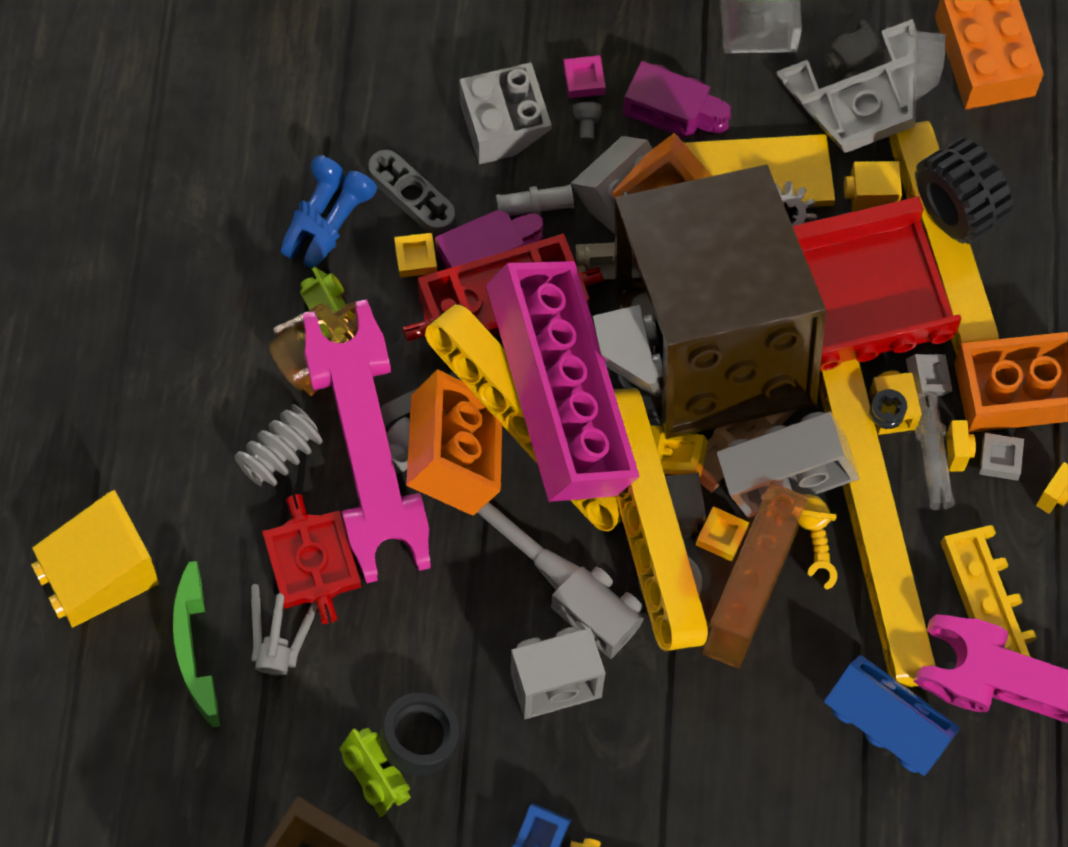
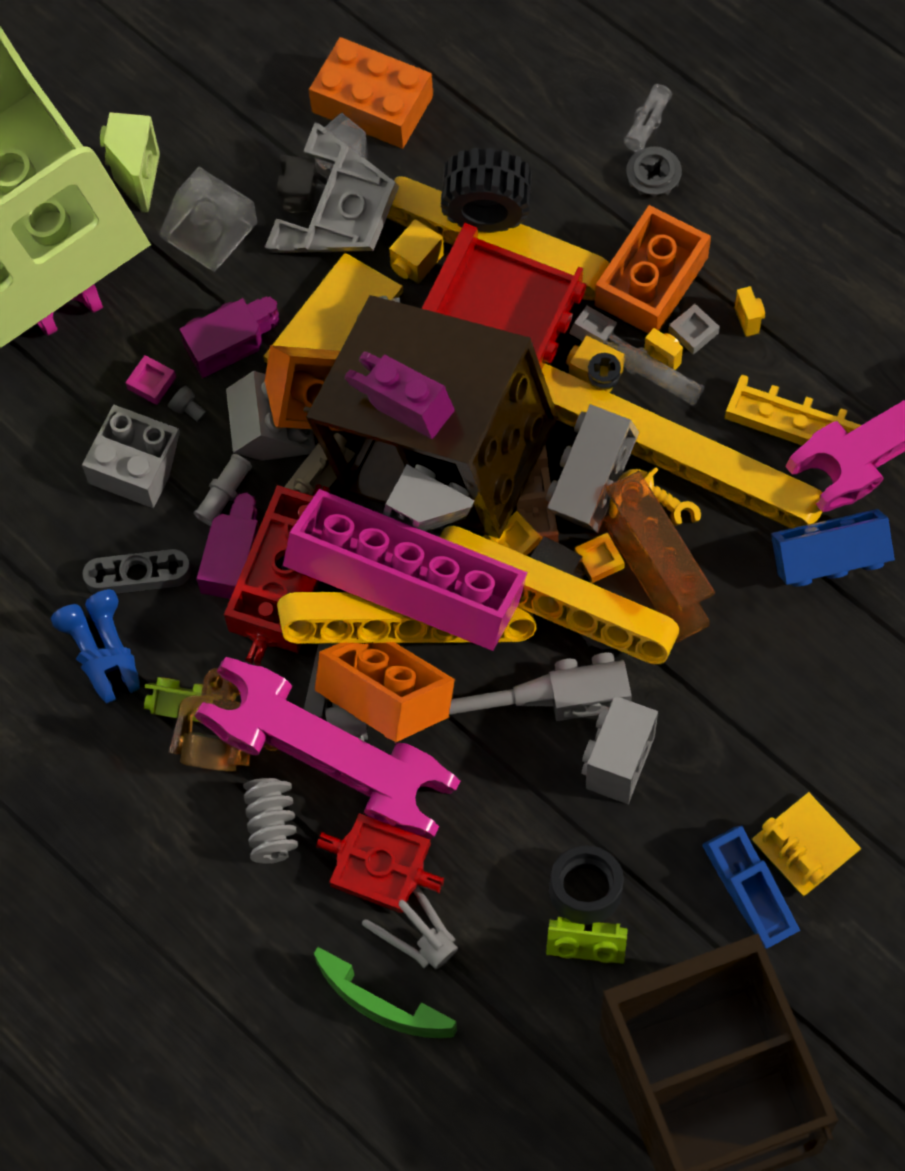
camera: 45 degrees left, 0 degrees up
yellow slope [31,490,159,628] -> none
yellow plate [394,233,437,278] -> none
none -> magenta hinge [344,351,455,439]

